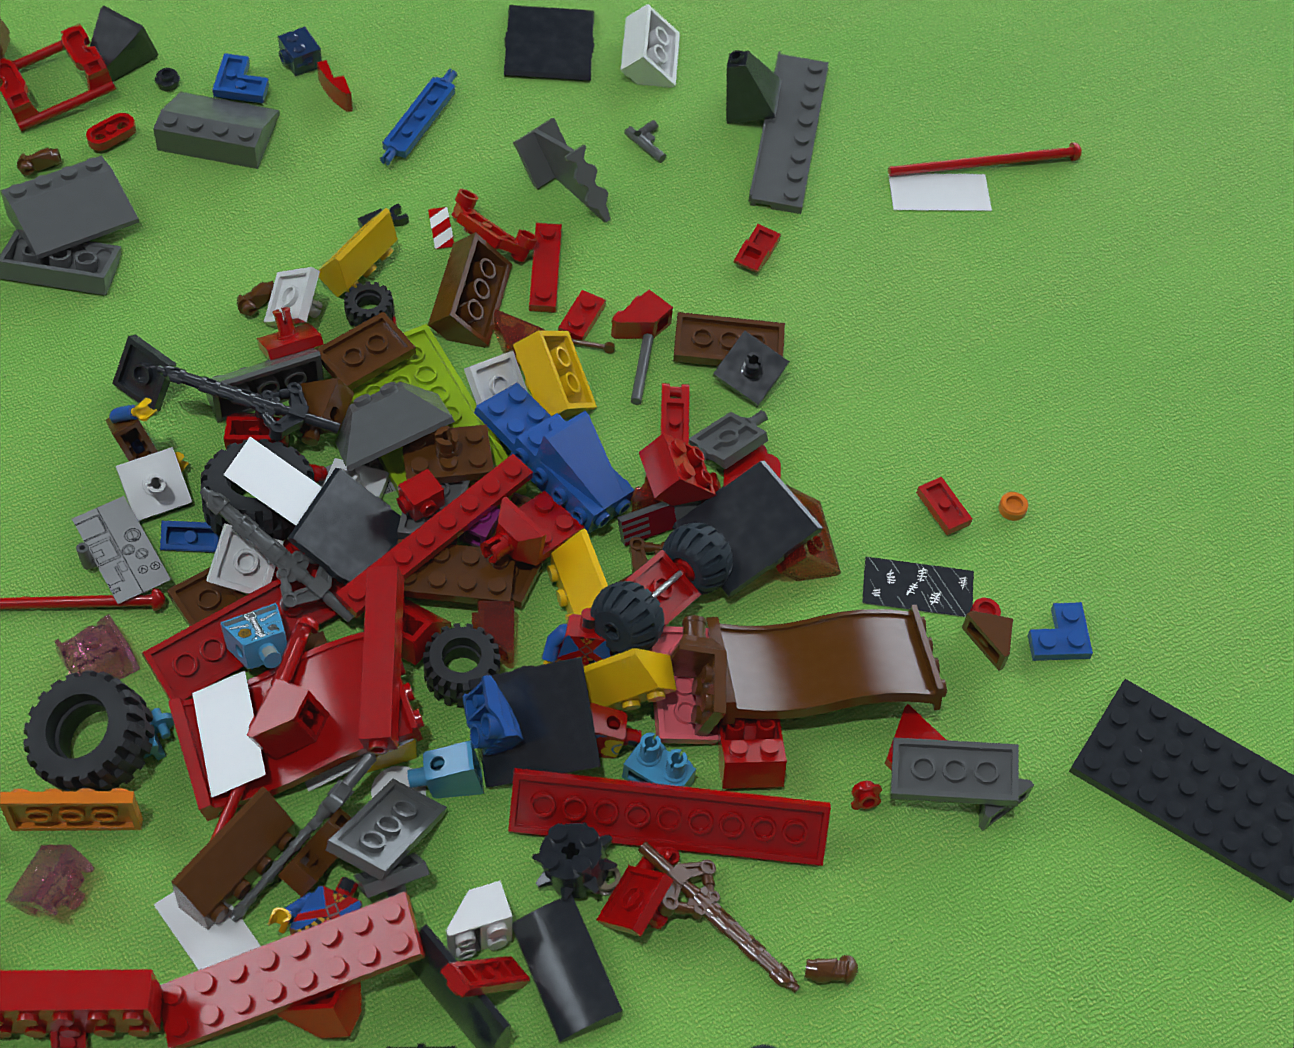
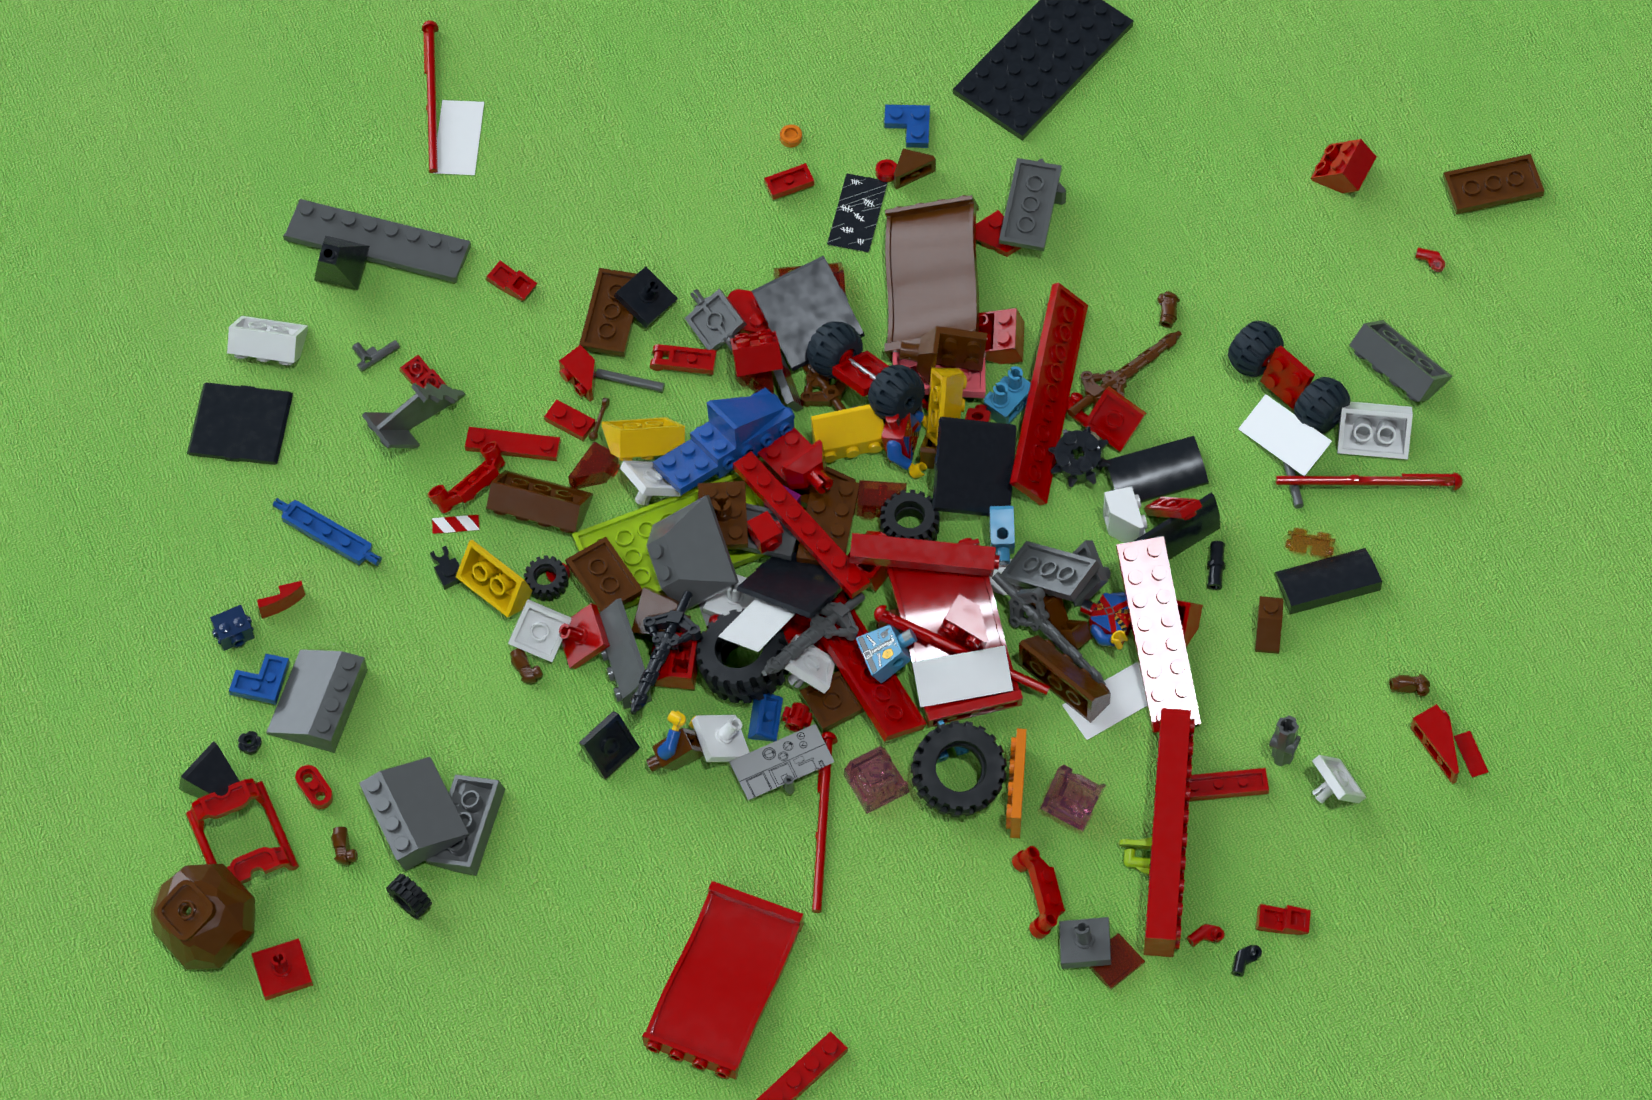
camera: 75 degrees left, 5 degrees up
blue slope [462,675,523,755] -> none
red plate [851,781,882,810] -> none
none -> red slope [400,355,446,389]
none -> red gear [782,702,813,732]

